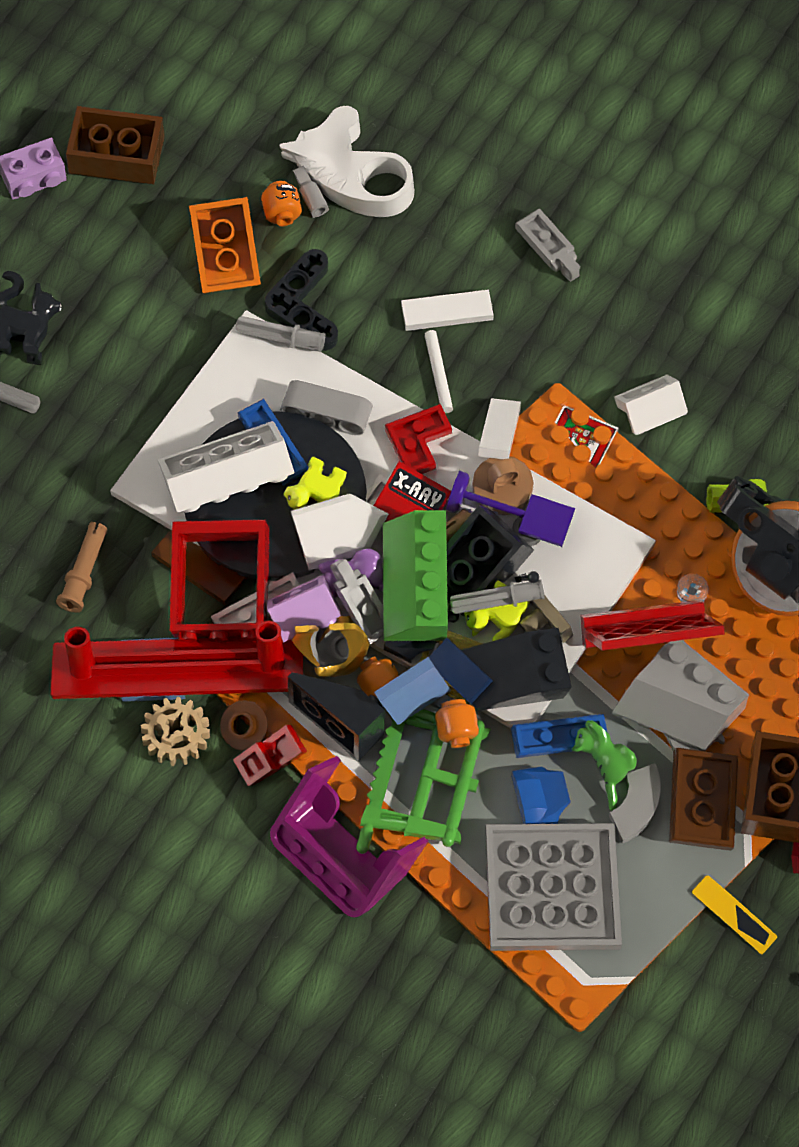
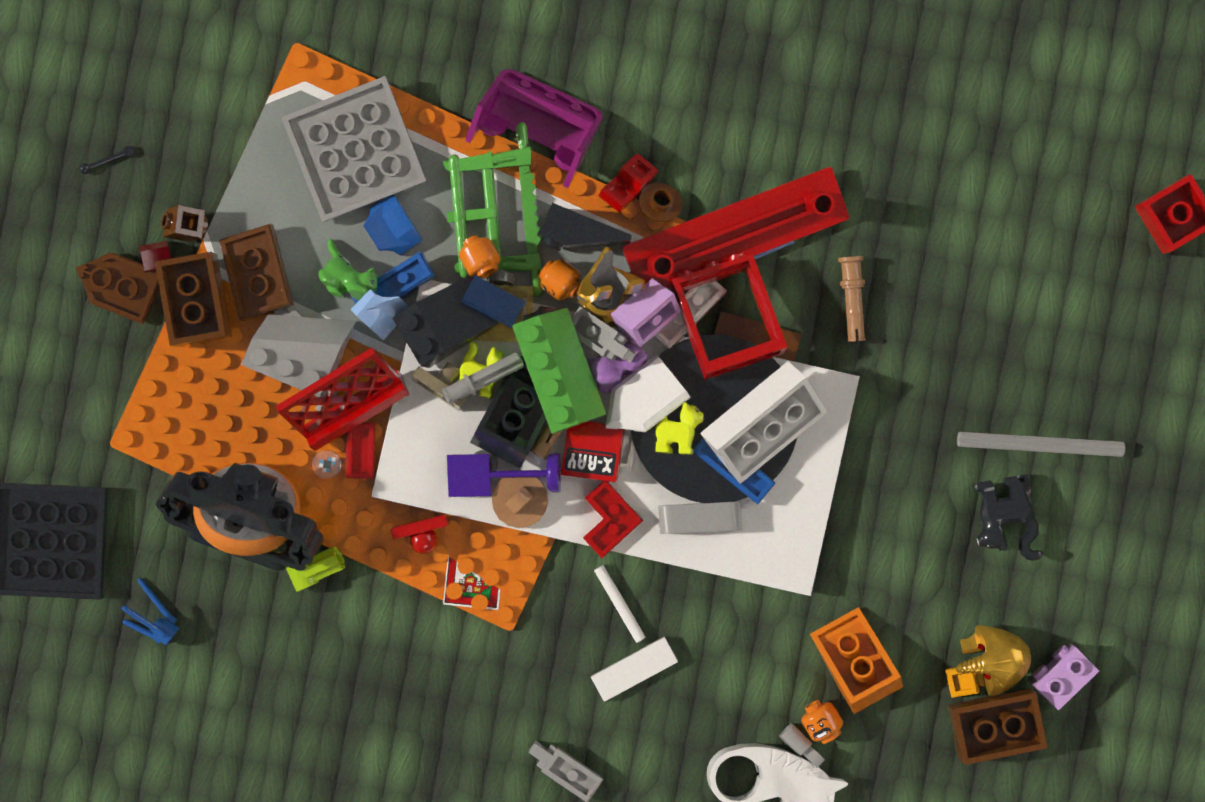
camera: 160 degrees right, 25 degrees up
tan gear [141,697,210,766] -> none
light grey axle [236,316,325,352] -> none
black beam [265,249,338,351] -> none
medium blue tile [374,657,451,725] -> none
white tile [478,398,521,460] -> none
black hinge [514,571,539,583] -> none
light grey tile [609,763,661,844] -> none
white panel [614,375,688,435] -> none
yellow sticker [692,875,777,954] -> none
none -> reddish brown brick [161,205,208,242]
none -> red tile [346,422,376,479]
none -> light blue slope [351,289,409,340]
none -> red tile [390,514,450,554]
none -> light orange tile [946,667,980,698]
none -> pearl gold piece [956,625,1031,696]

